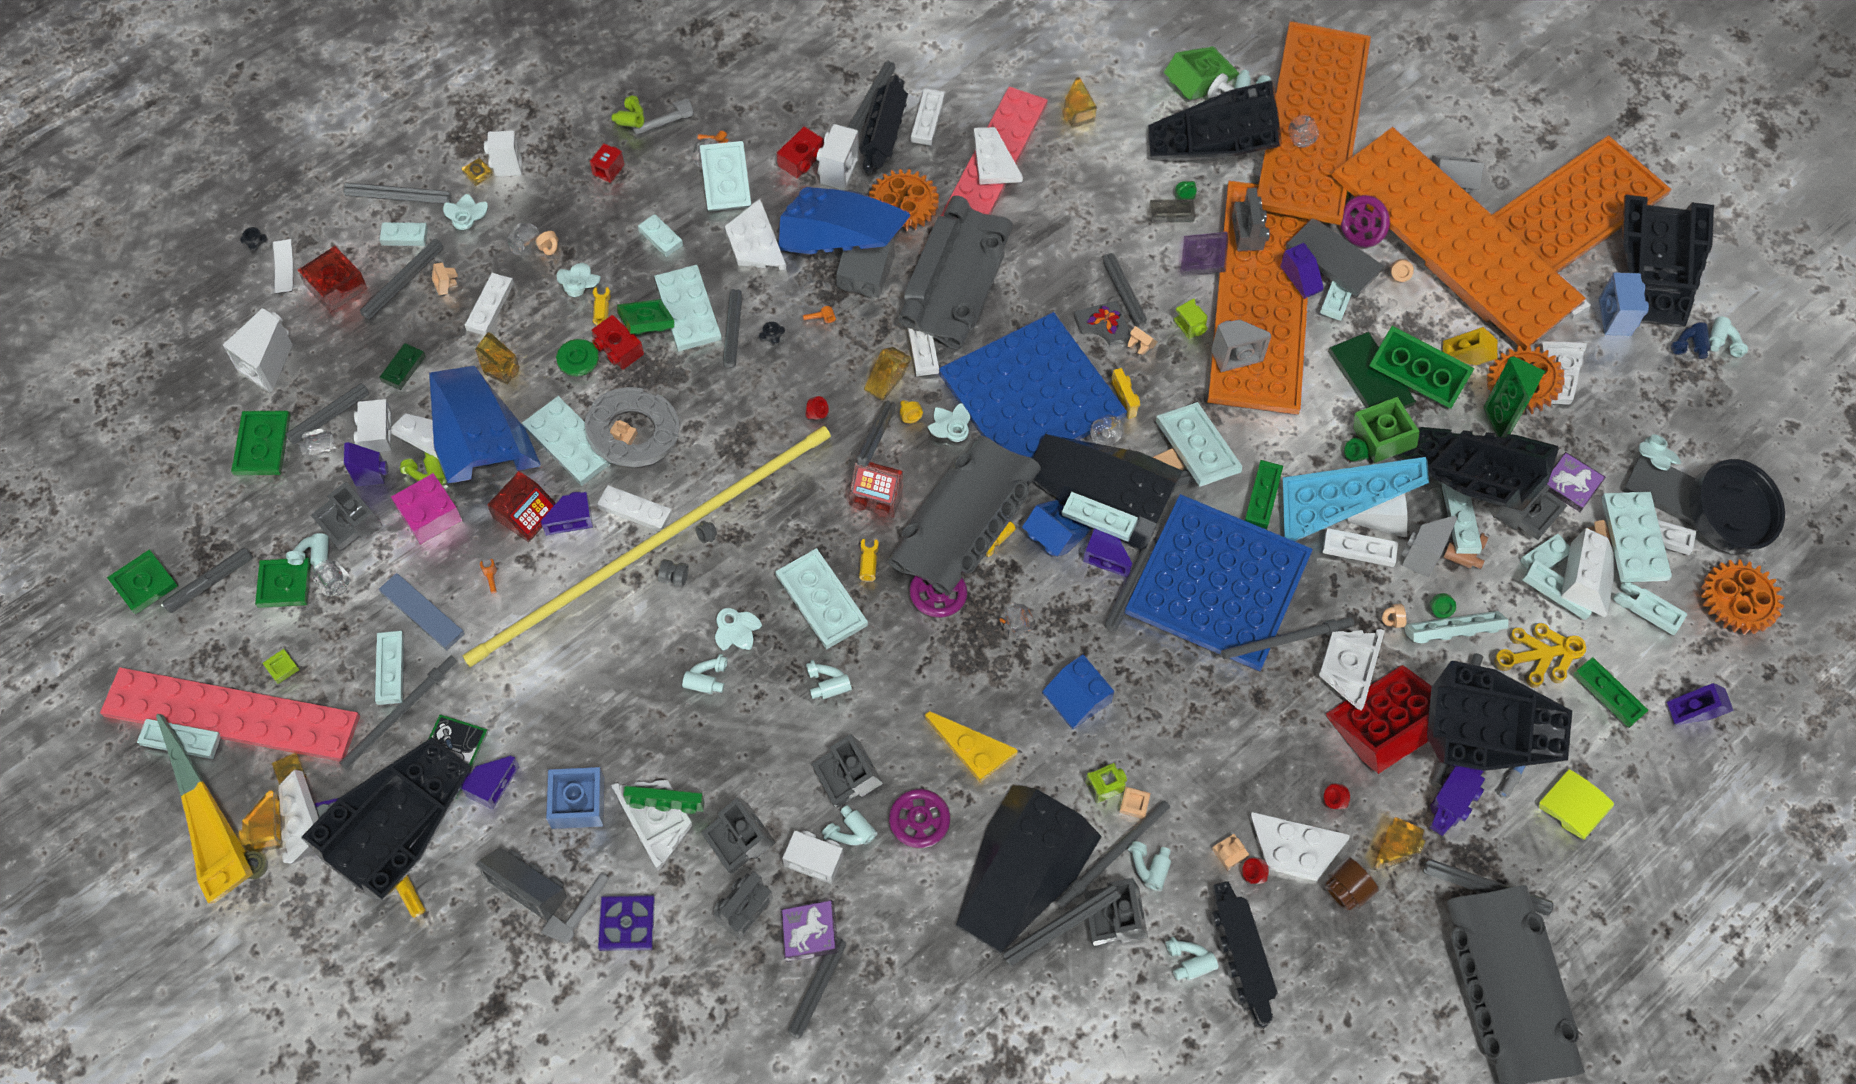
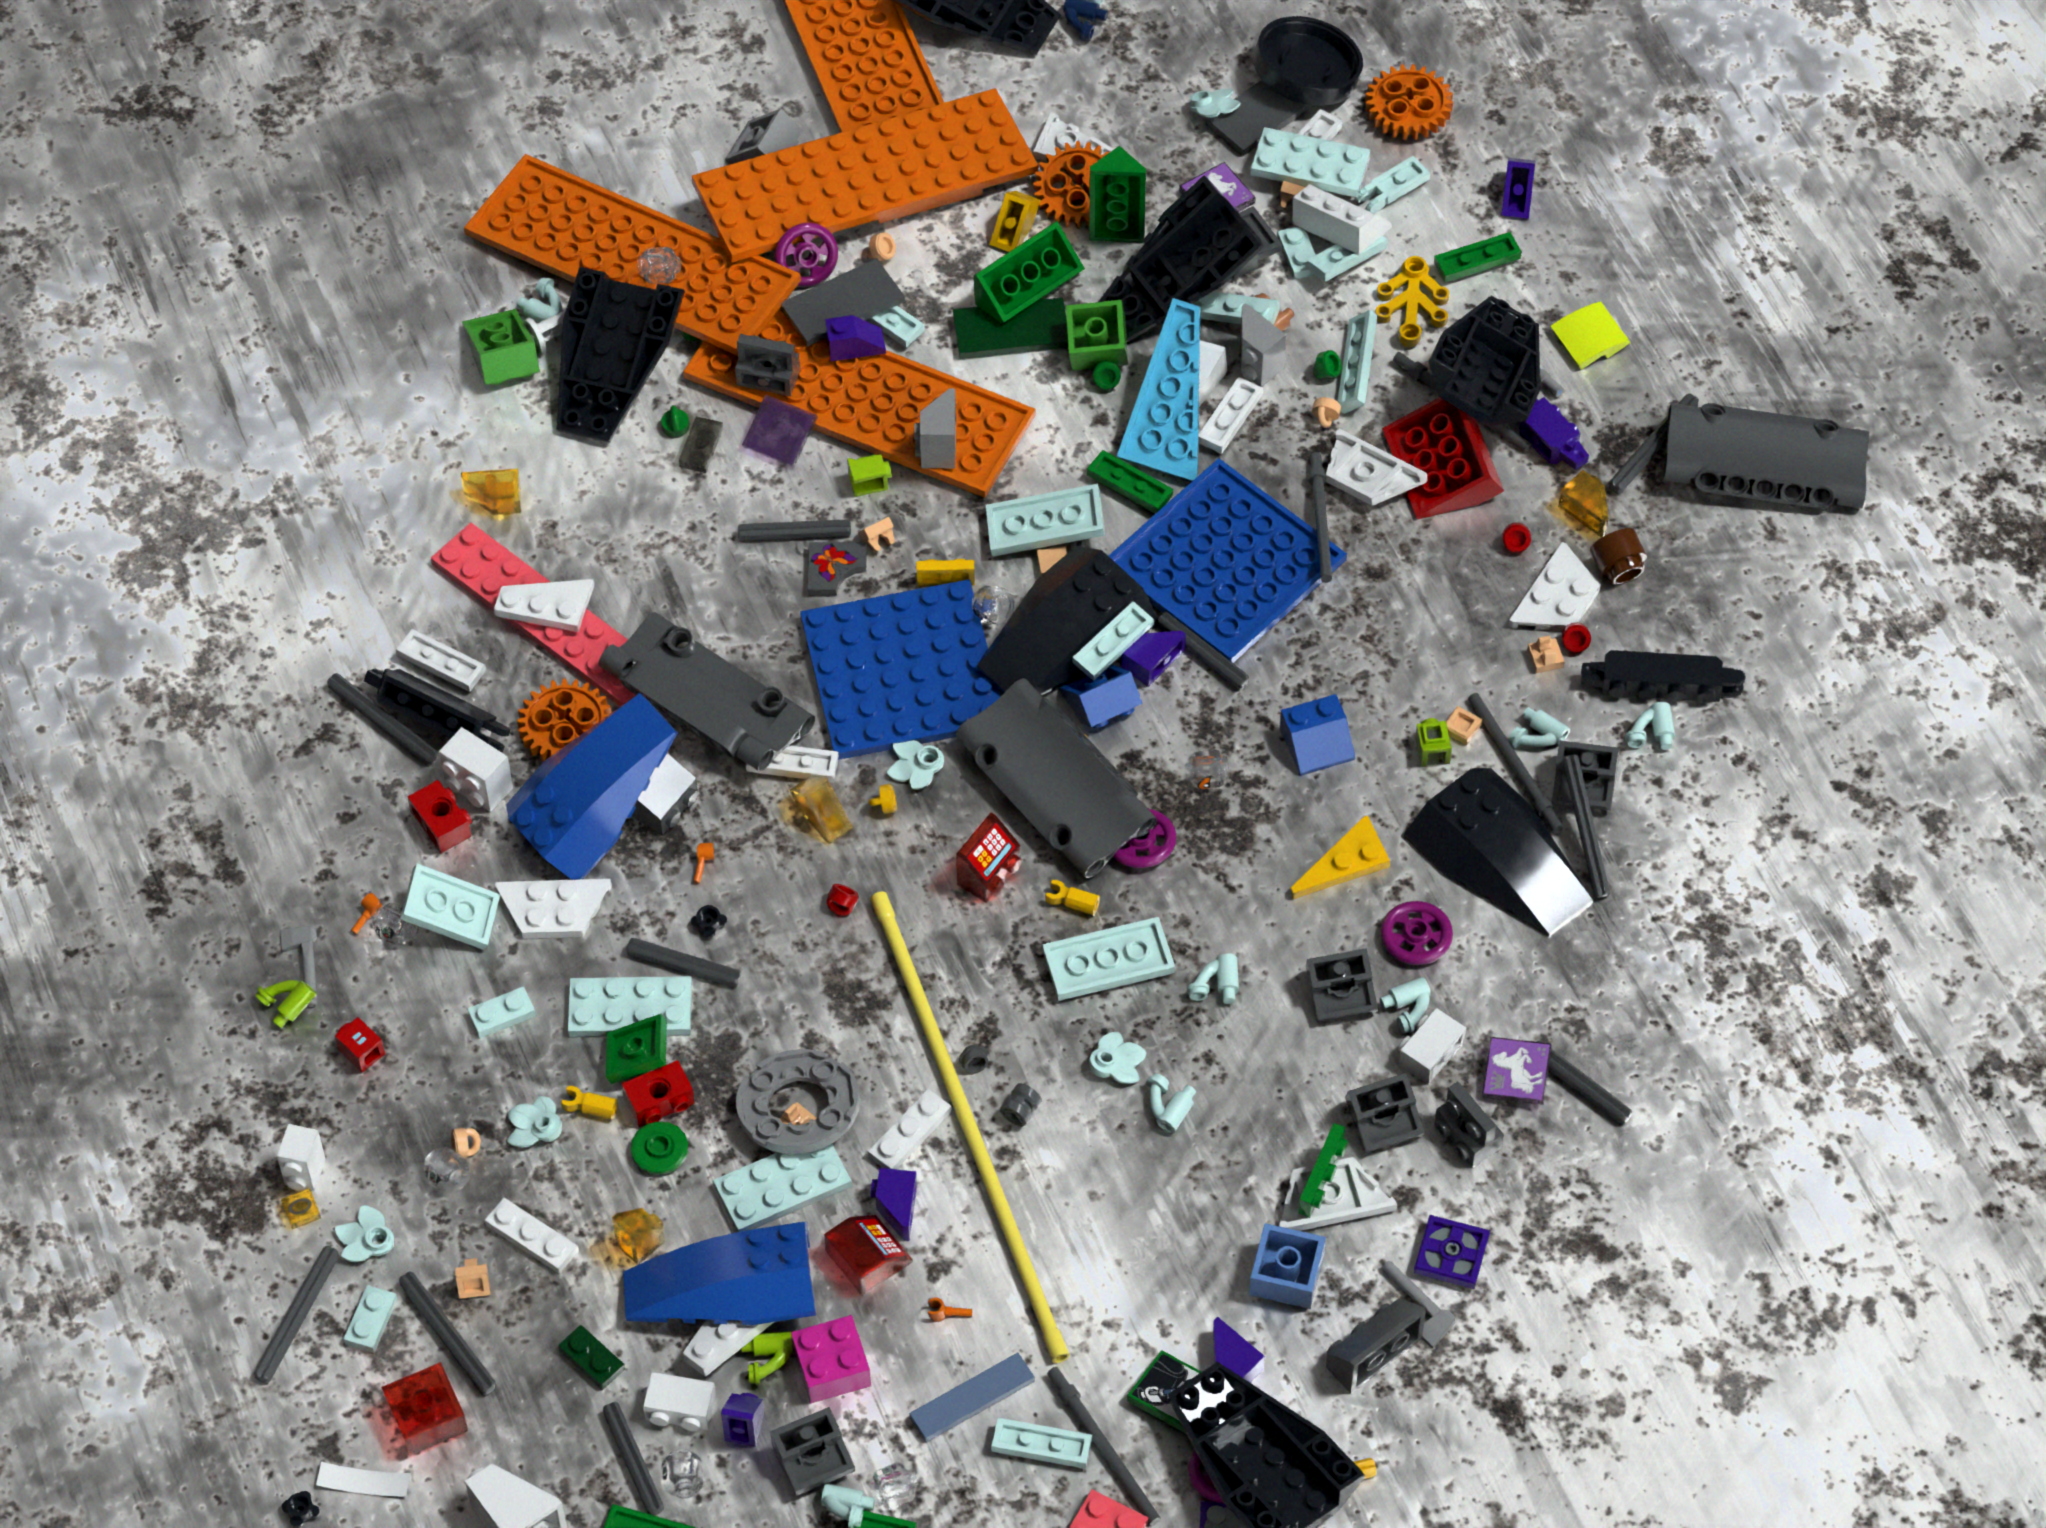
camera: 70 degrees left, 5 degrees down
dark grey axle [856,400,896,467] -> none
medium blue brick [1598,273,1649,336] -> none

